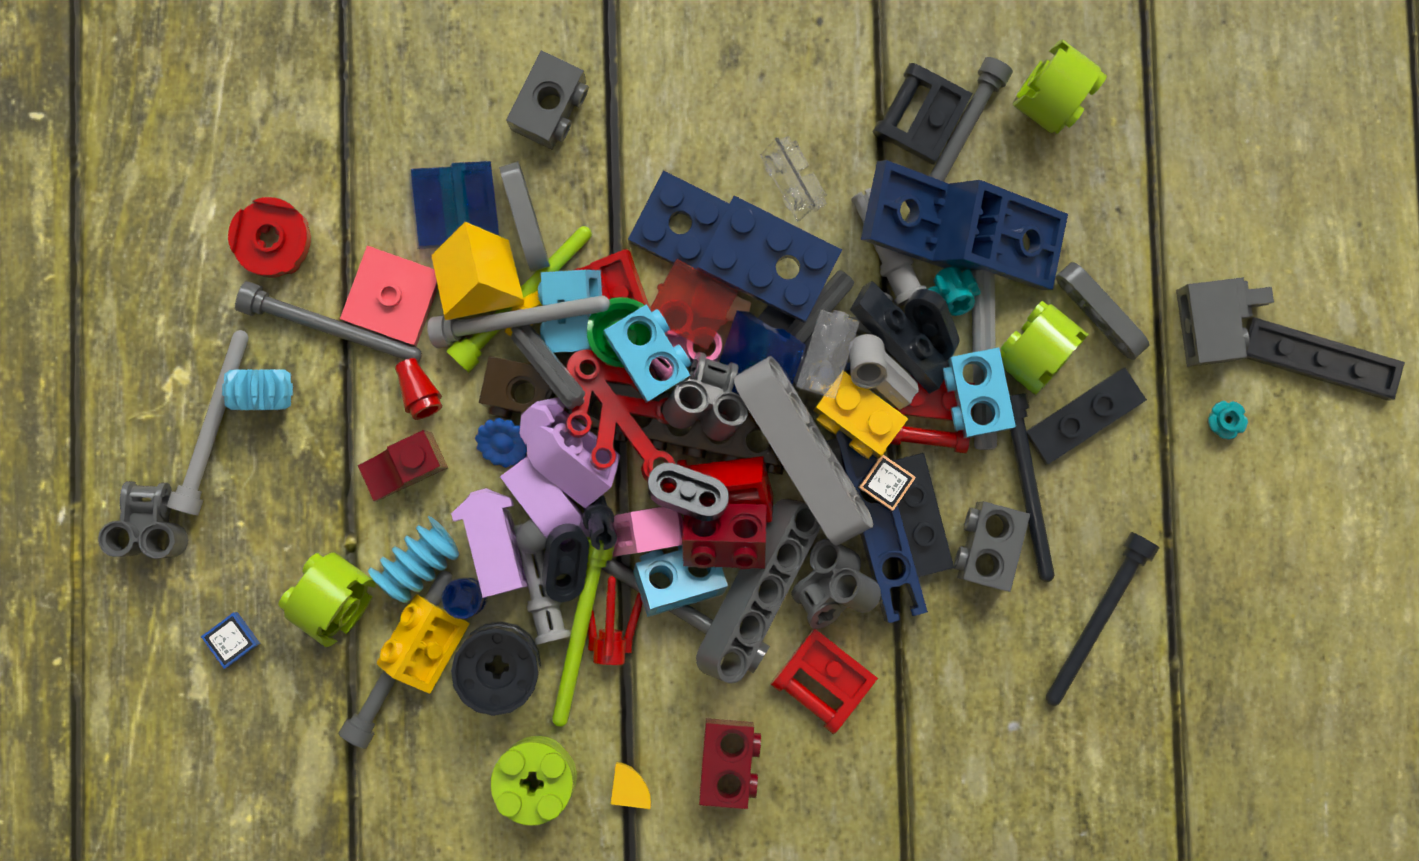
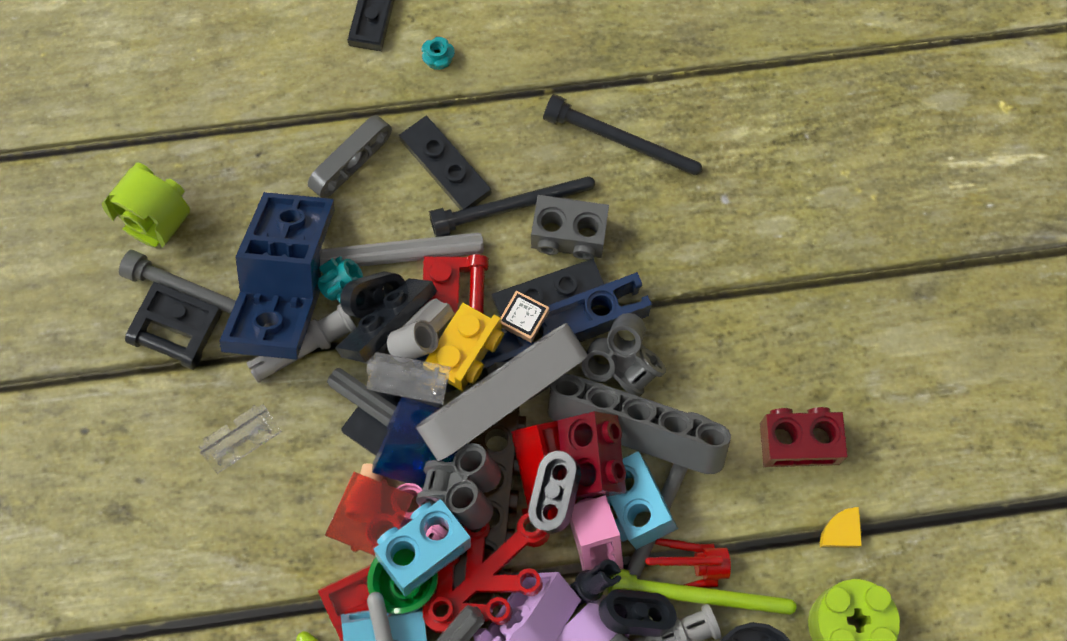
camera: 95 degrees left, 15 degrees down
dark blue bracket [628,170,842,323] -> none
red plate [770,628,878,734] -> none
medium azure brick [943,347,1016,438] -> none
lime brick [1000,301,1089,396] -> none
dark grey hinge [1176,277,1274,367] -> none

